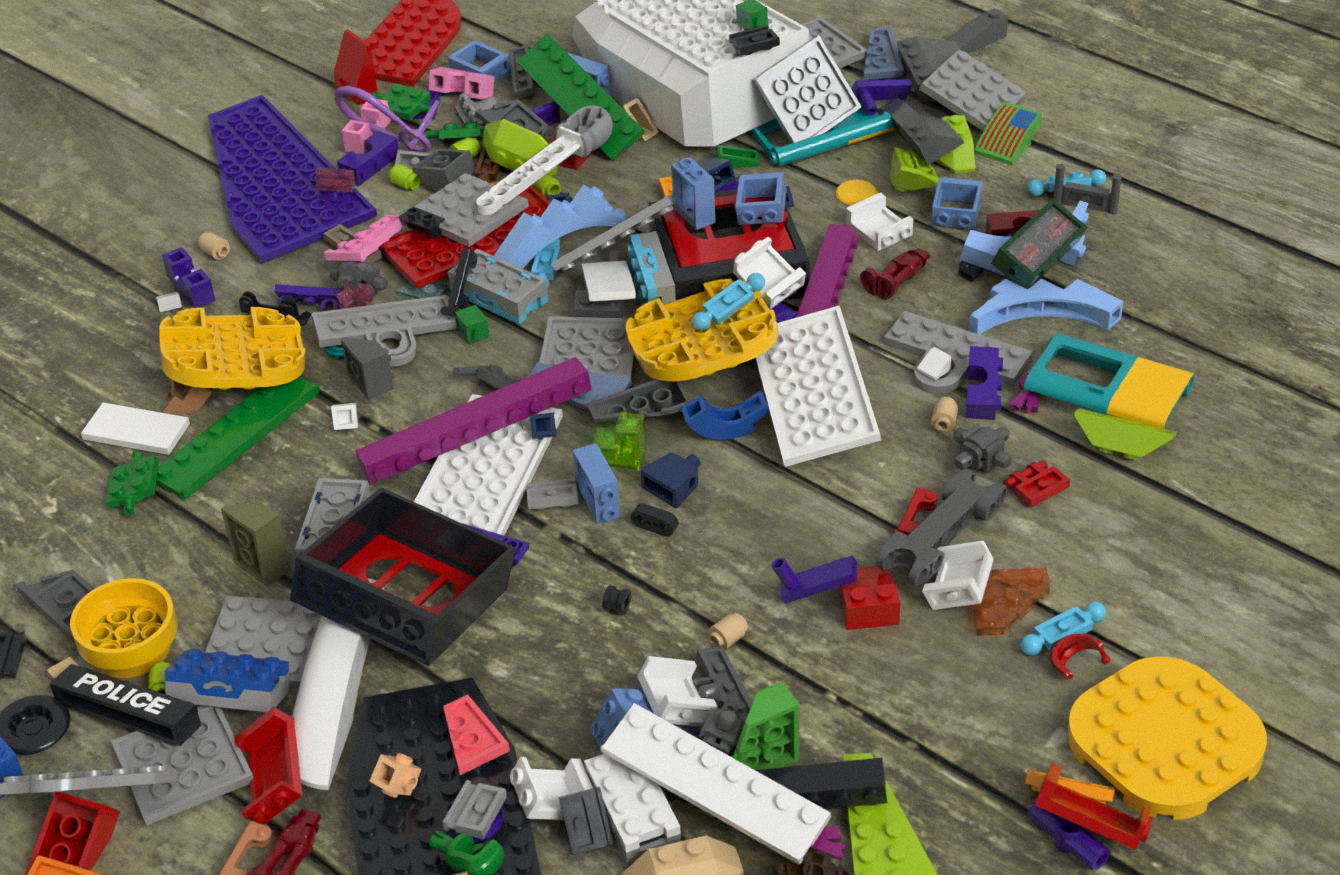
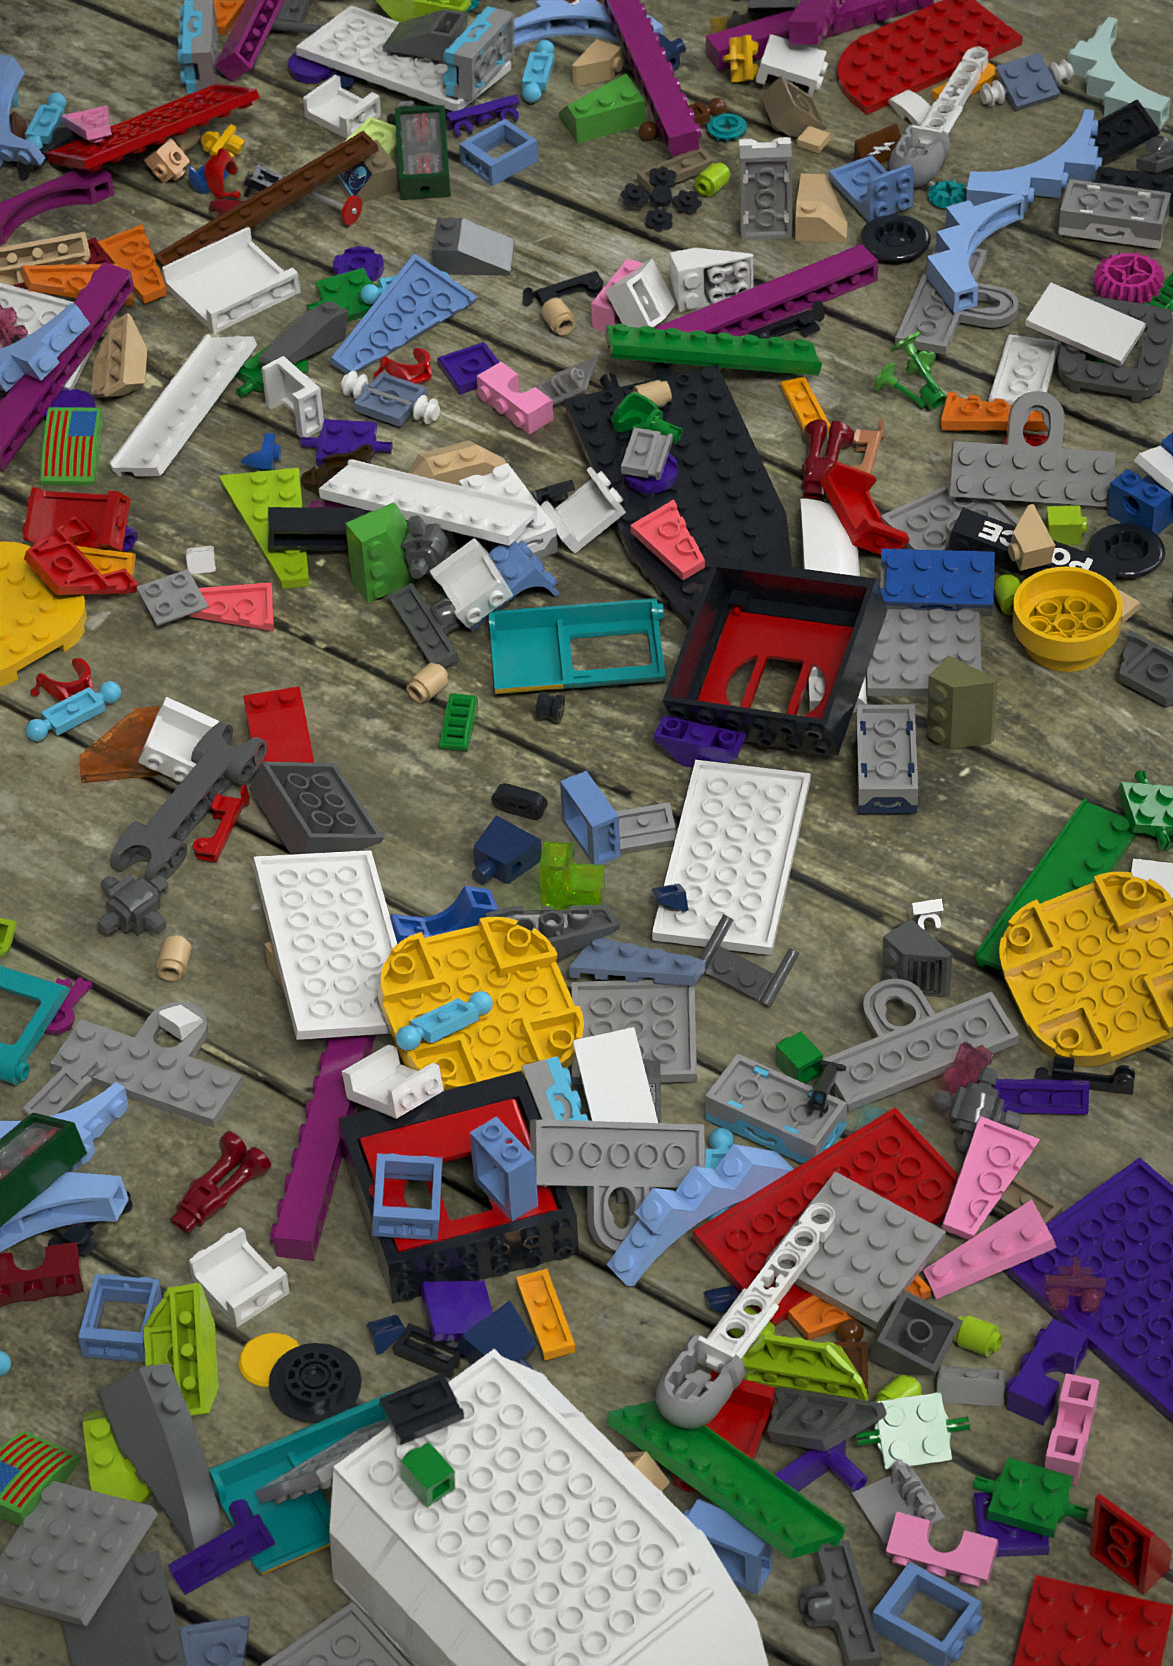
camera: 175 degrees right, 5 degrees up
medium lavender animal [334,86,440,153] -> none
magenta brick [355,357,592,485] -> none
light nougat brick [369,753,422,798] -> none
black hinge [398,206,445,238] -> none
dark purple piece [771,555,857,604] -> none
dark purple arch [966,346,1003,420] -> none
red plate [1003,460,1070,508] -> none
none -> light grey hinge [22,1054,101,1116]
none -> red wing [24,515,139,595]
none -> light grey hinge [136,569,209,626]
none -> white slope [186,546,216,574]
none -> coral wing [190,582,274,631]
none -> dark grey slope [249,762,384,855]
none -> black wheel [269,1343,362,1423]
none -> green slope [439,693,478,752]
none -> teal piece [489,598,666,694]
none -> bright pink wing [923,1200,1056,1299]
none -> tan slope [1008,504,1055,571]
none -> lime brick [1046,506,1087,545]

